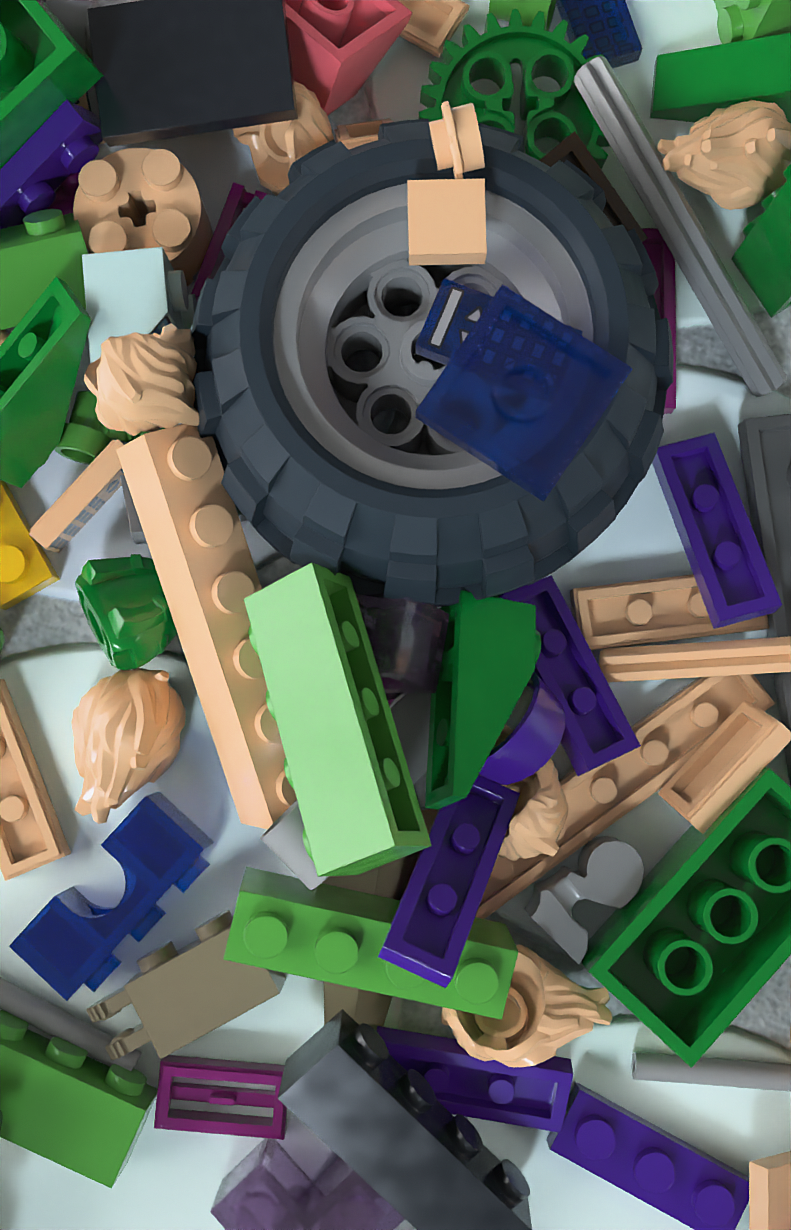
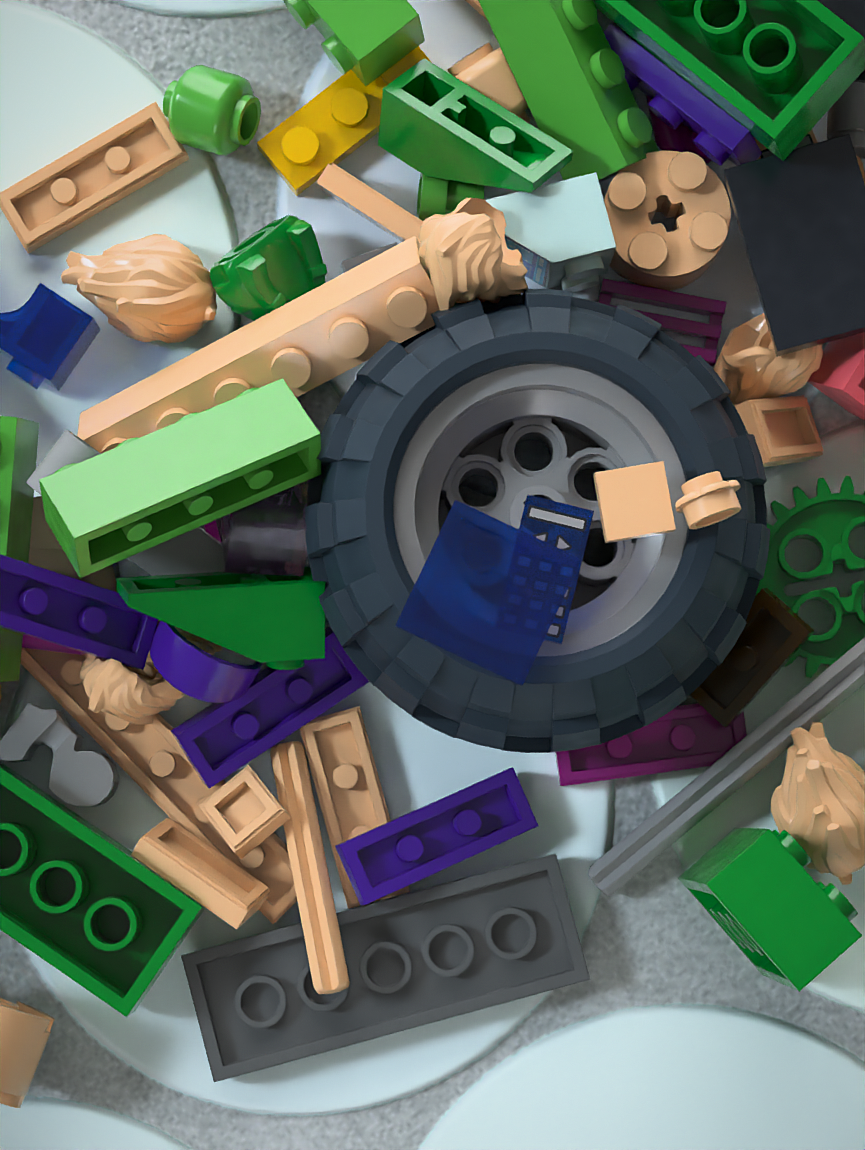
camera: 75 degrees right, 0 degrees up
none -> light nougat tile [199,765,292,859]

